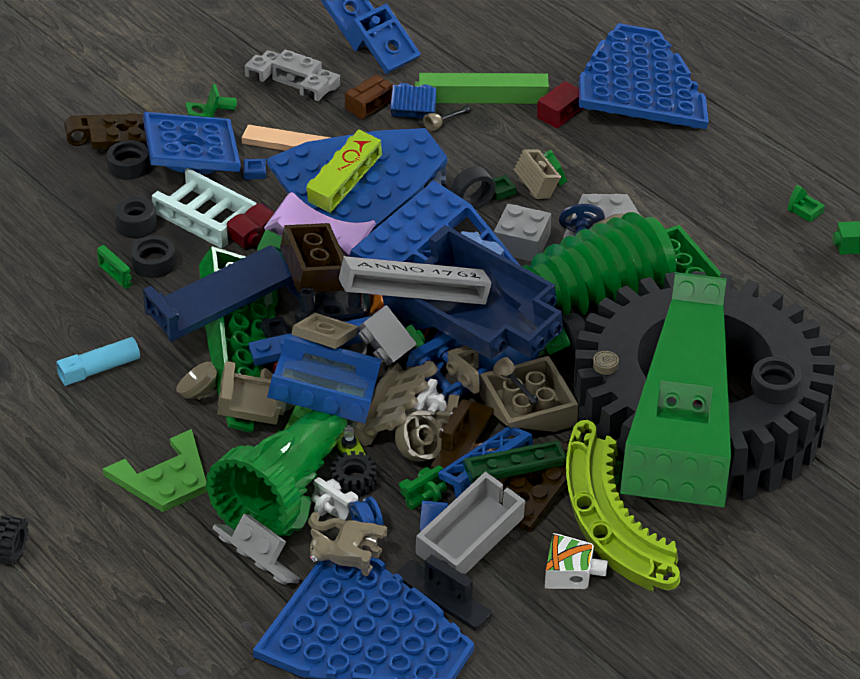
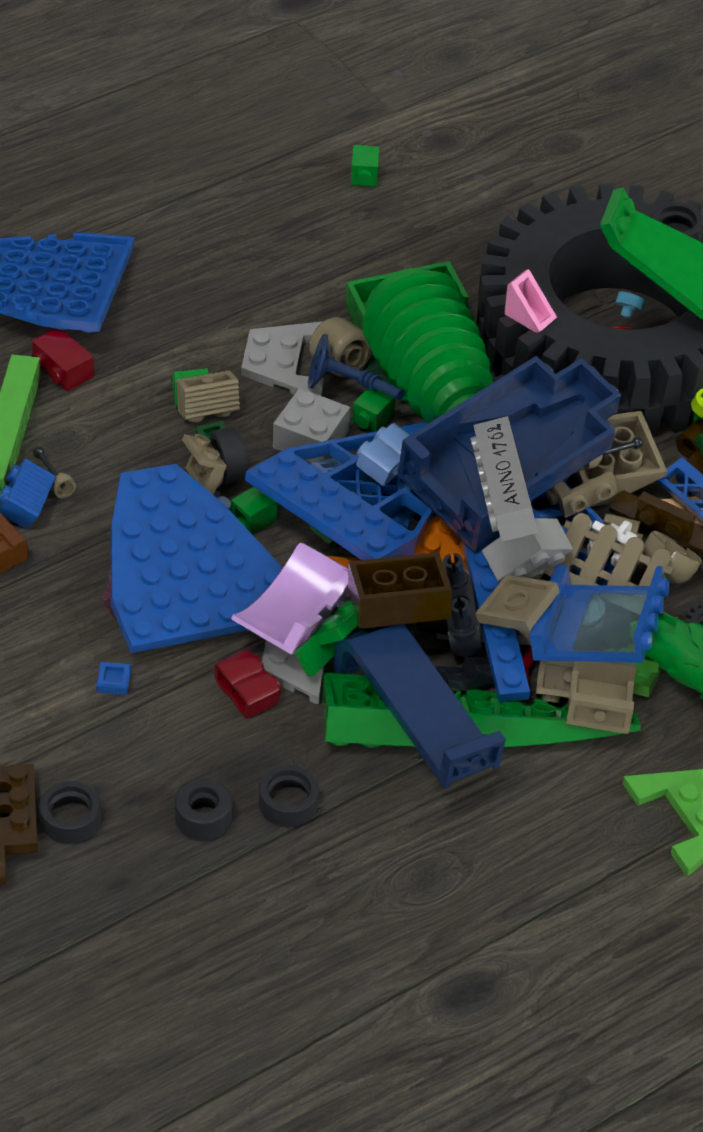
camera: 85 degrees left, 5 degrees up
medium azure piece [56,337,140,386] -> none
green tile [97,245,132,289] -> none
blue piece [143,112,241,174] -> none
light aqua fence [152,168,257,249] -> none
dark tan piece [176,362,217,400] -> none
light nougat tile [242,125,330,151] -> none
lime brick [306,130,382,213] -> none
dark tan tile [593,351,619,375] -> none
green tile [787,185,825,222] -> none
none -> dark tan bracket [182,434,227,495]
none -> bright pink slope [505,269,557,333]

